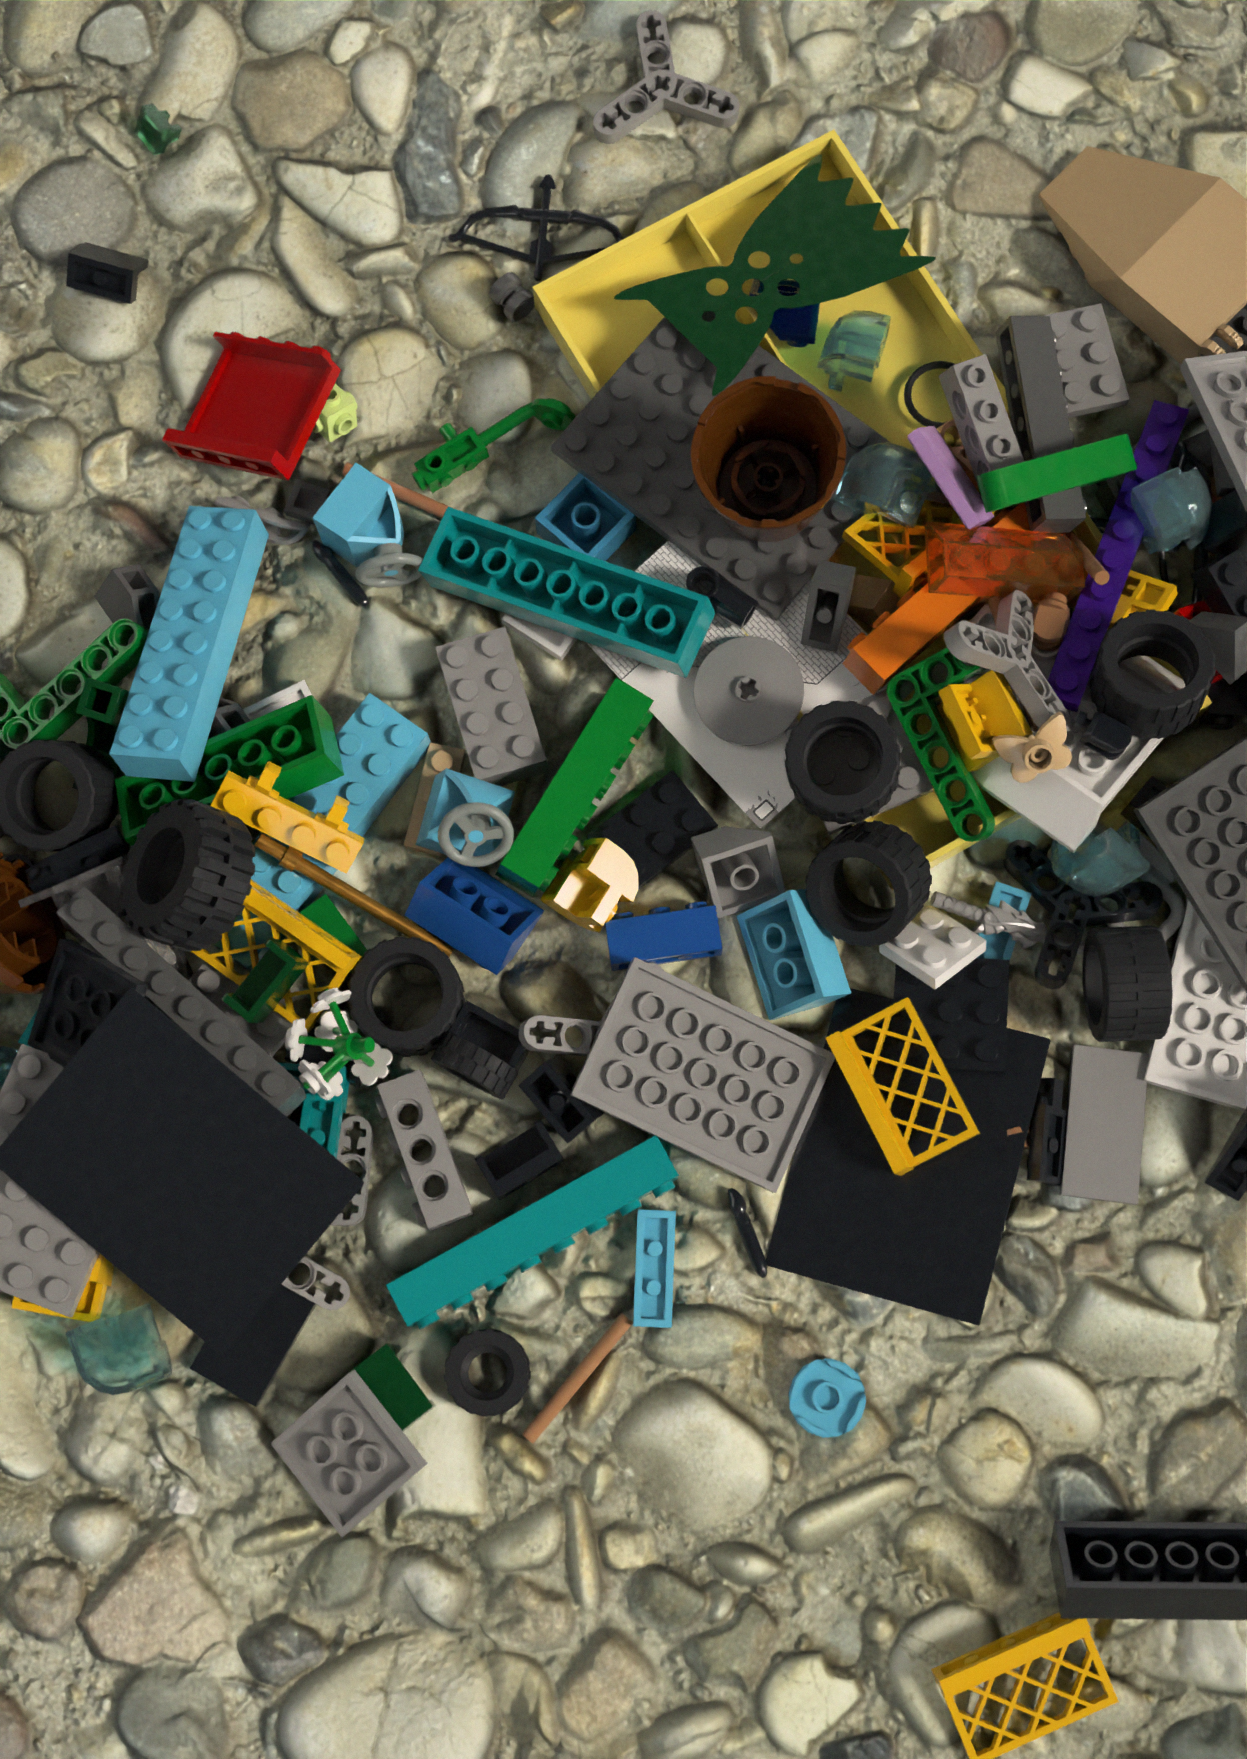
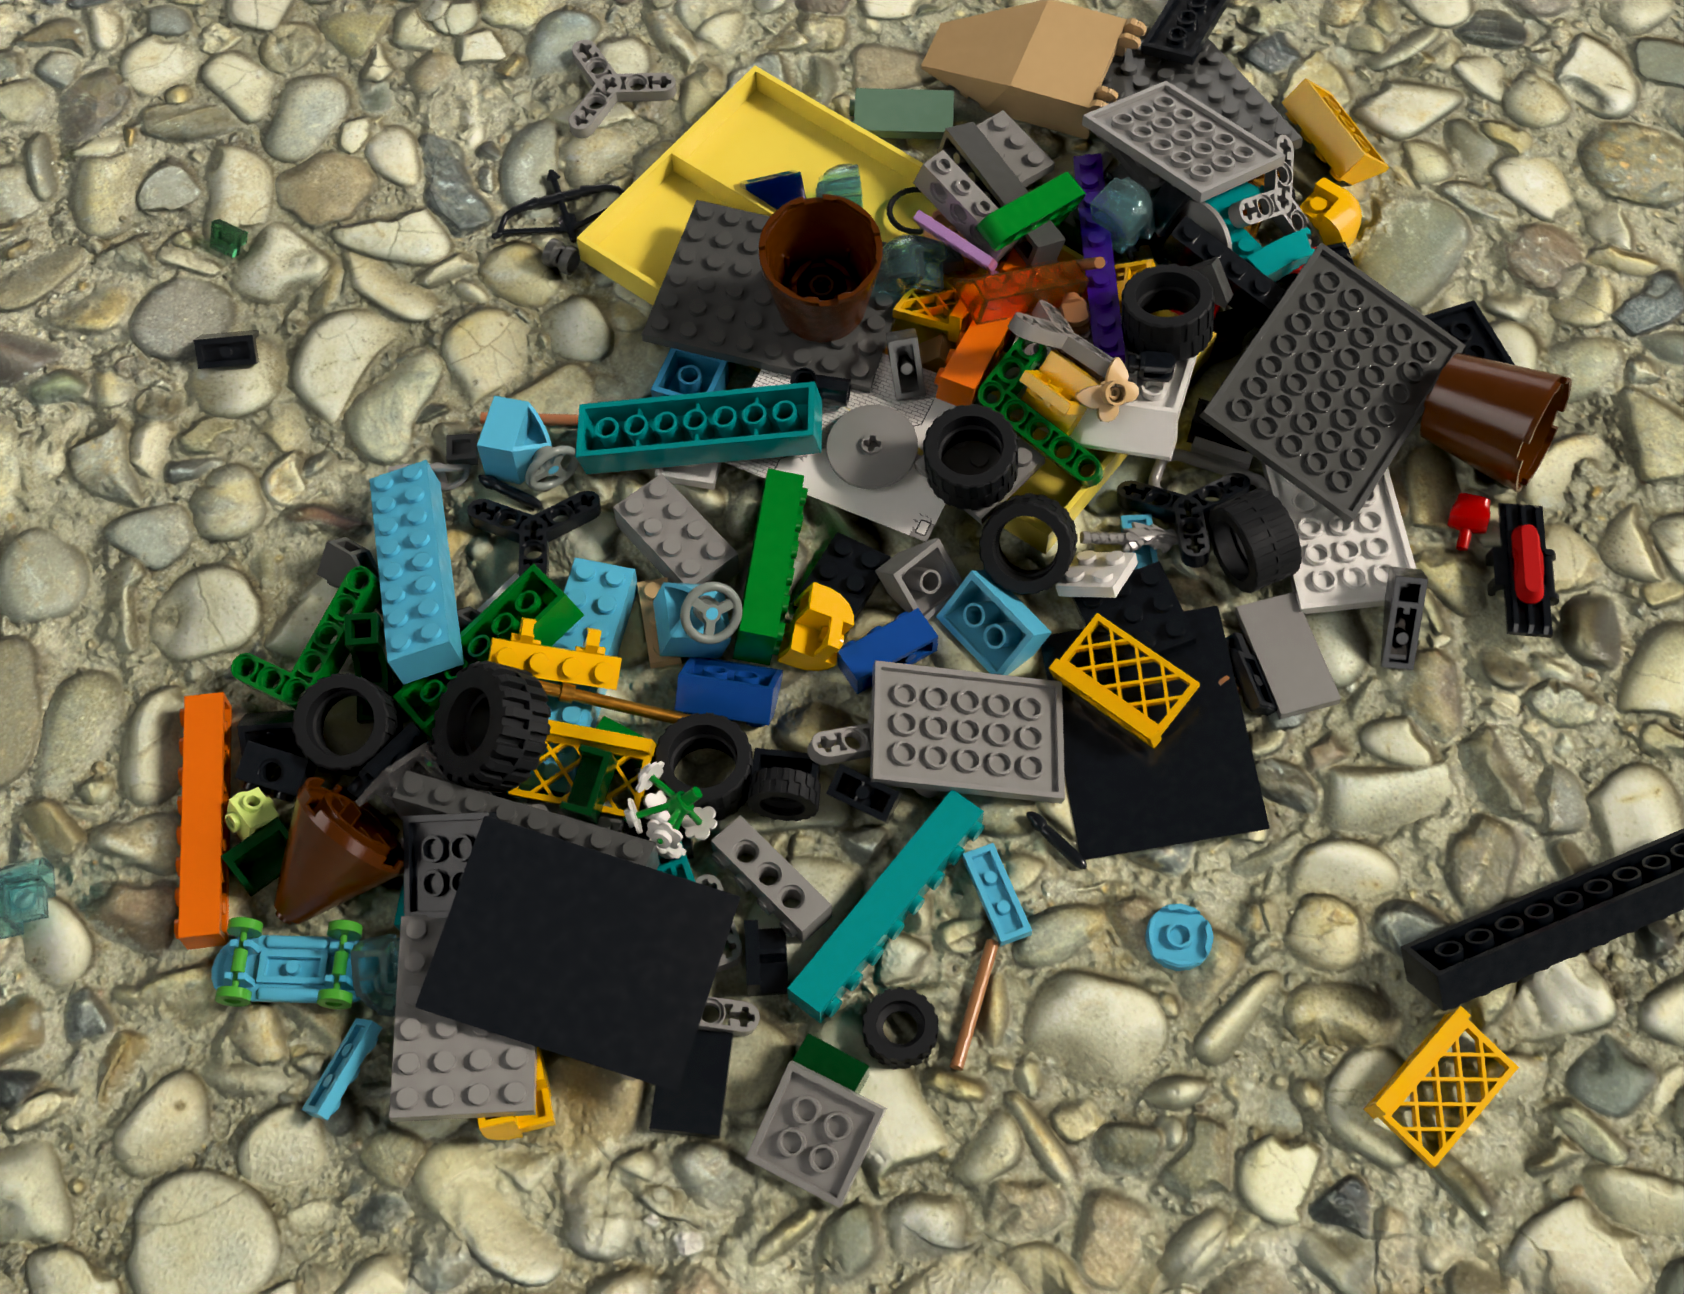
camera: 25 degrees left, 15 degrees down
clear light blue brick [65,1304,172,1395] -> none
red panel [162,332,341,481] -> none
yellowish green brick [313,383,358,443] -> none
green piece [411,398,576,493] -> none
black panel [475,1119,564,1201] -> none
dark green piece [614,154,936,396] -> none
clear light blue brick [1052,822,1150,897] -> none
none -> black piece [467,491,601,578]
none -> black panel [744,920,789,996]
none -> sand green panel [849,88,954,140]

